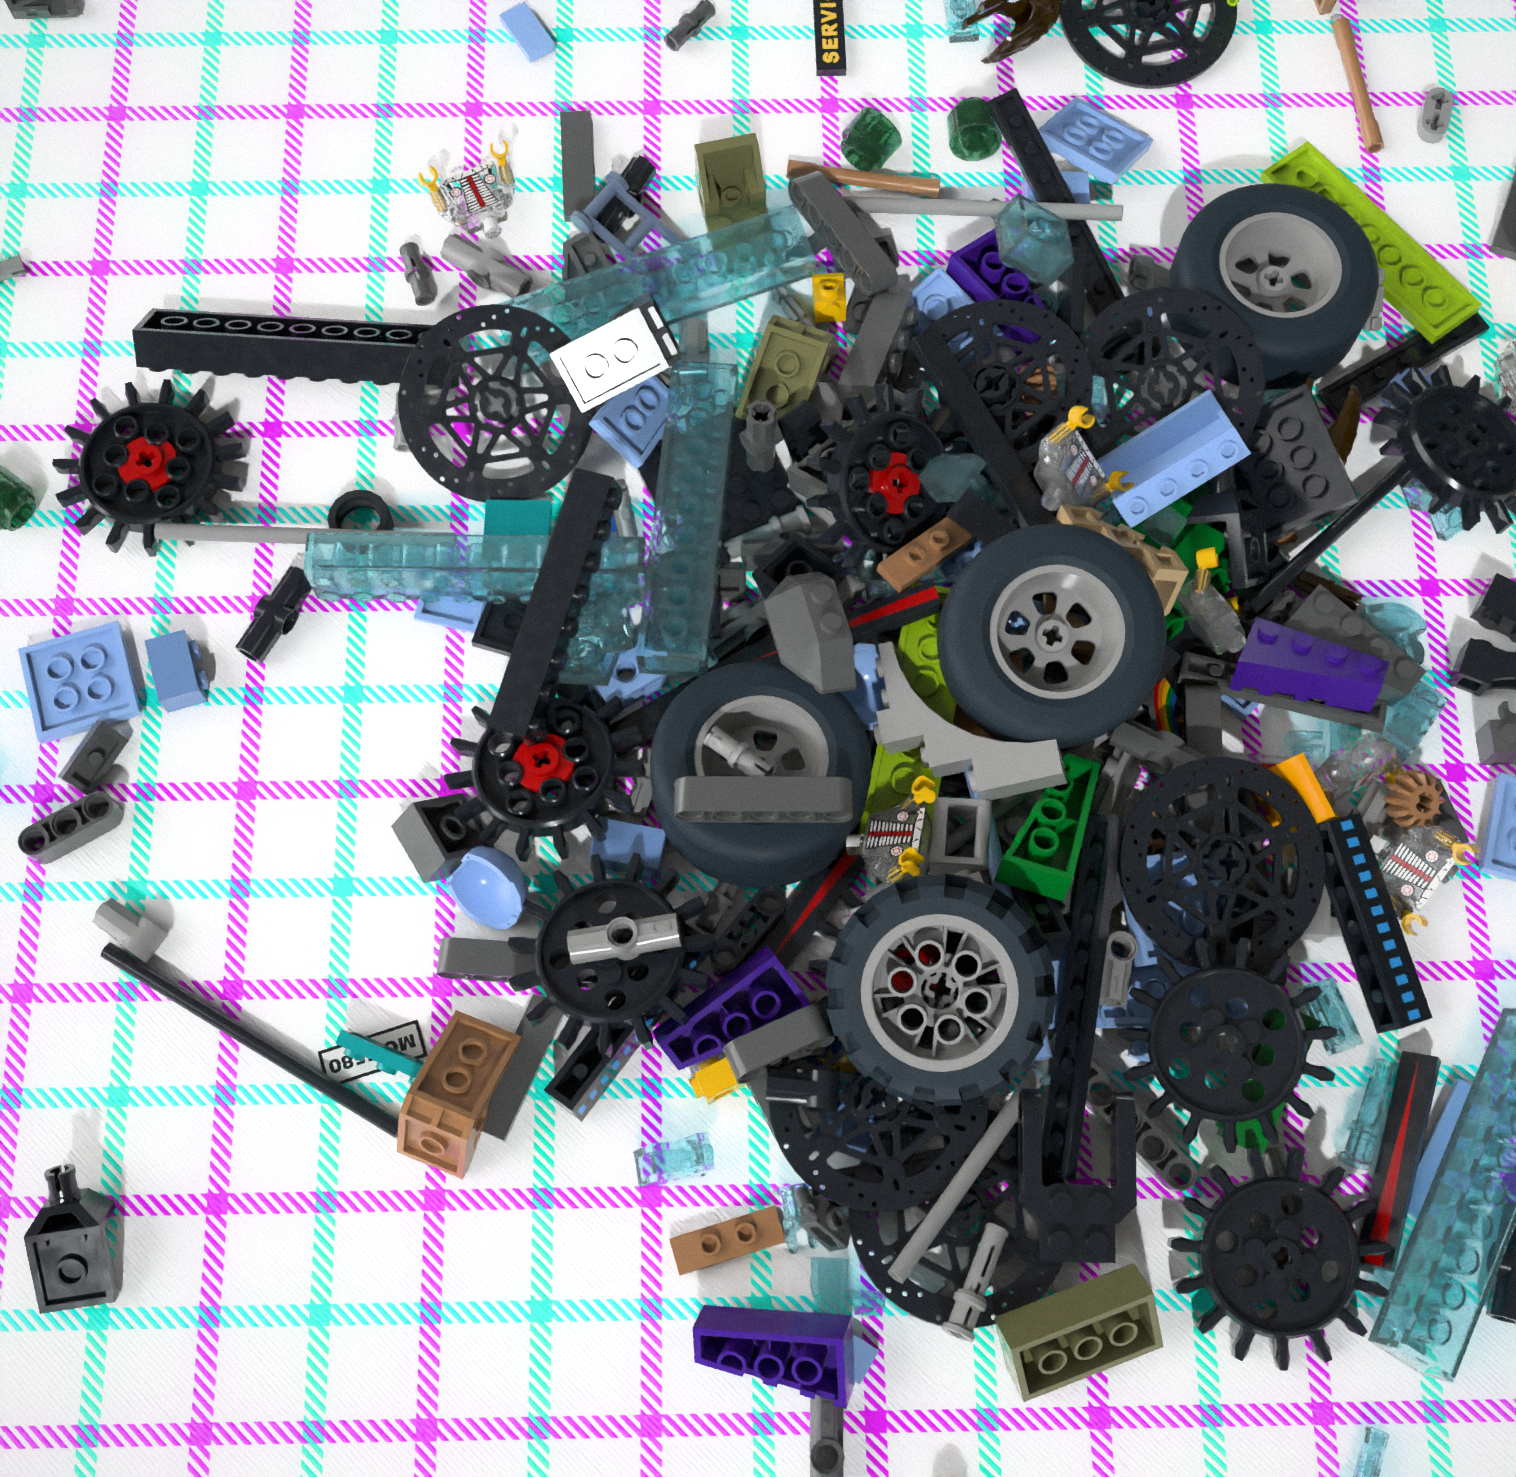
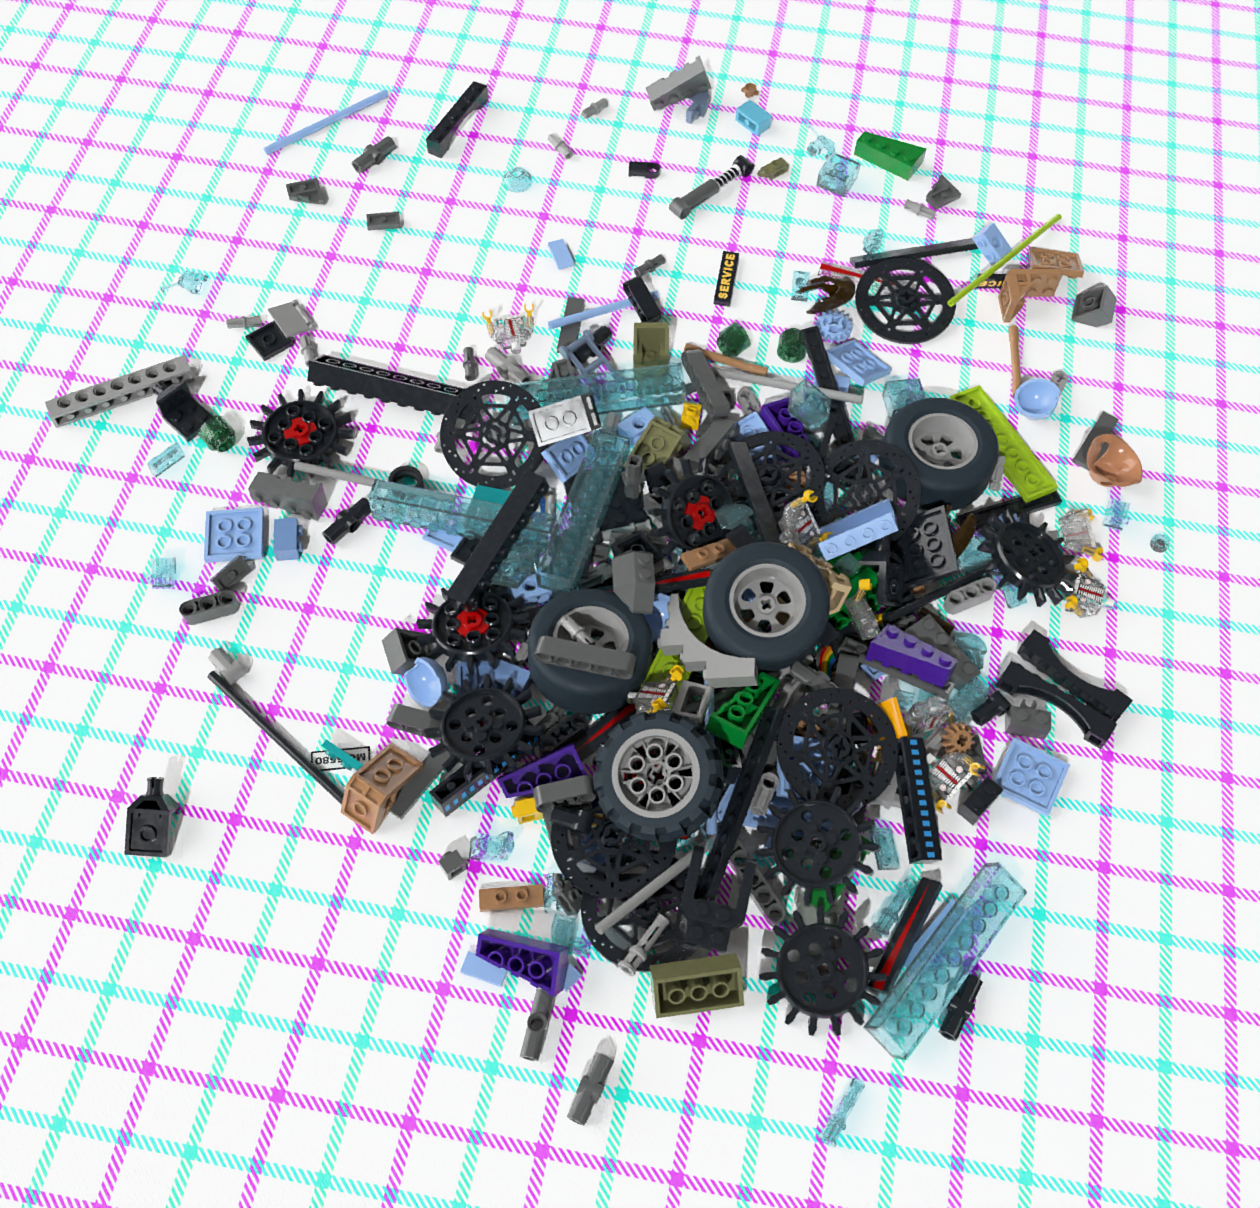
camera: 10 degrees right, 10 degrees down
light grey piece [567,913,682,965] -> none
none -> black tile [245,321,294,362]
none -> dark grey wedge [248,471,328,521]
none -> light grey piece [268,299,316,338]
none -> light grey axle [299,335,315,367]
none -> dark grey plate [366,211,401,231]
none -> dark grey plate [438,849,467,881]
none -> medium blue wing [457,661,490,698]
none -> light blue tile [460,951,508,988]
none -> light blue piece [548,291,659,330]
none -> light blue brick [617,406,655,448]
none -> black beam [623,275,662,322]
none -> light grey beam [737,388,760,417]
none -> light blue gear [815,310,853,343]
none -> clear light blue brick [882,378,926,421]
none -> light grey beam [943,577,997,615]
none -> black brick [957,776,1004,826]
none -> clear light blue wing [958,532,993,575]
none -> black piece [970,690,1012,727]
none -> light blue cylinder [1014,378,1061,420]

